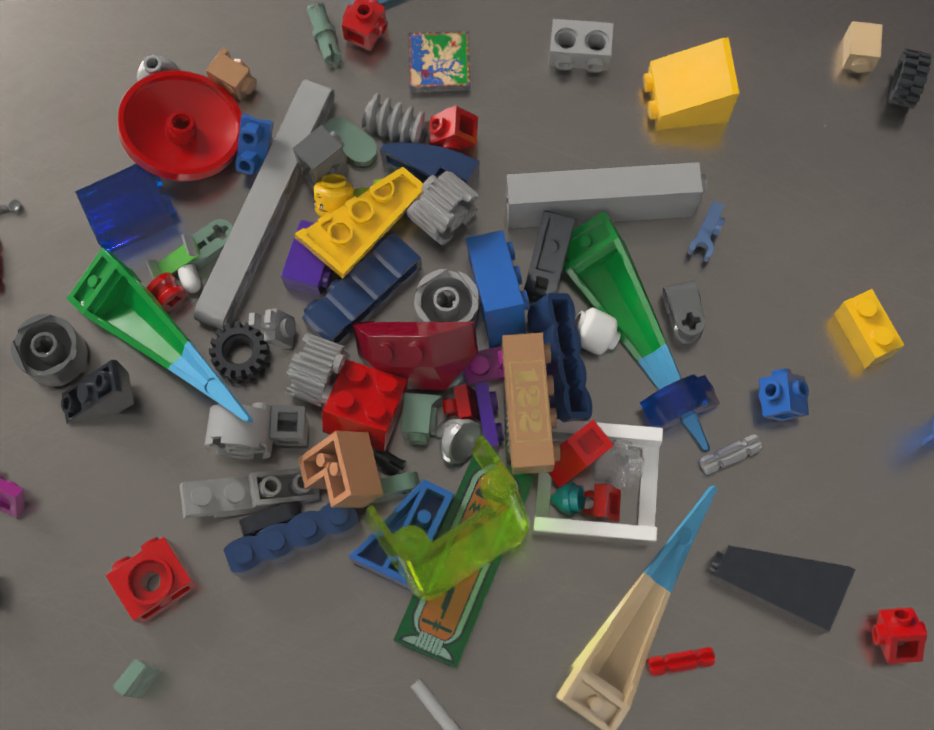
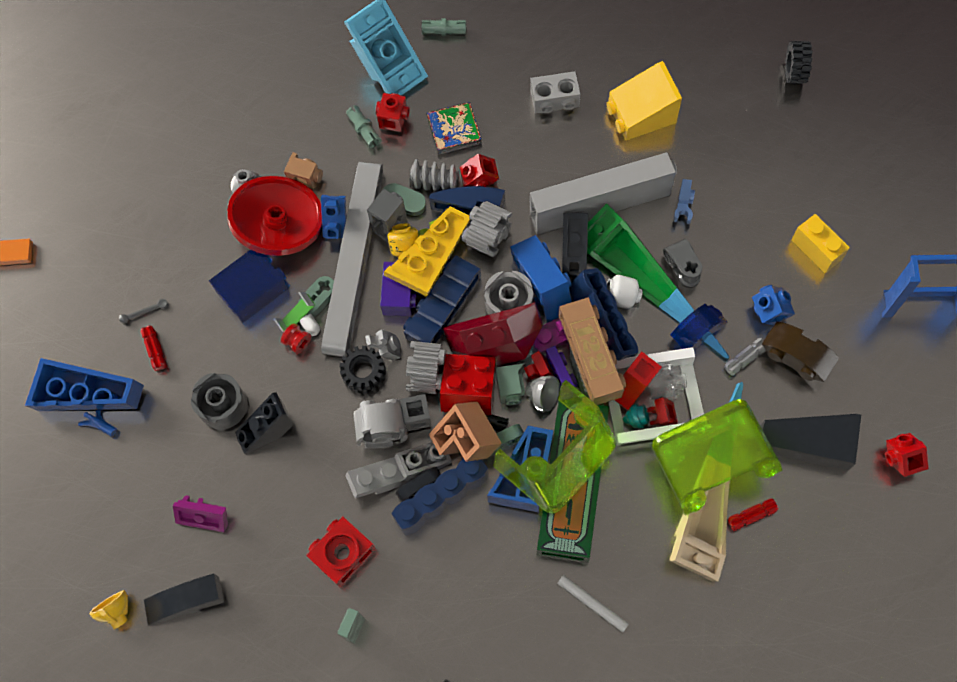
camera: 10 degrees left, 5 degrees down
green plate [66,248,254,423] -> none
tan brick [842,21,882,73] -> none
none -> clear neon green windscreen [652,399,783,515]
none -> dark brown brick [762,321,839,382]

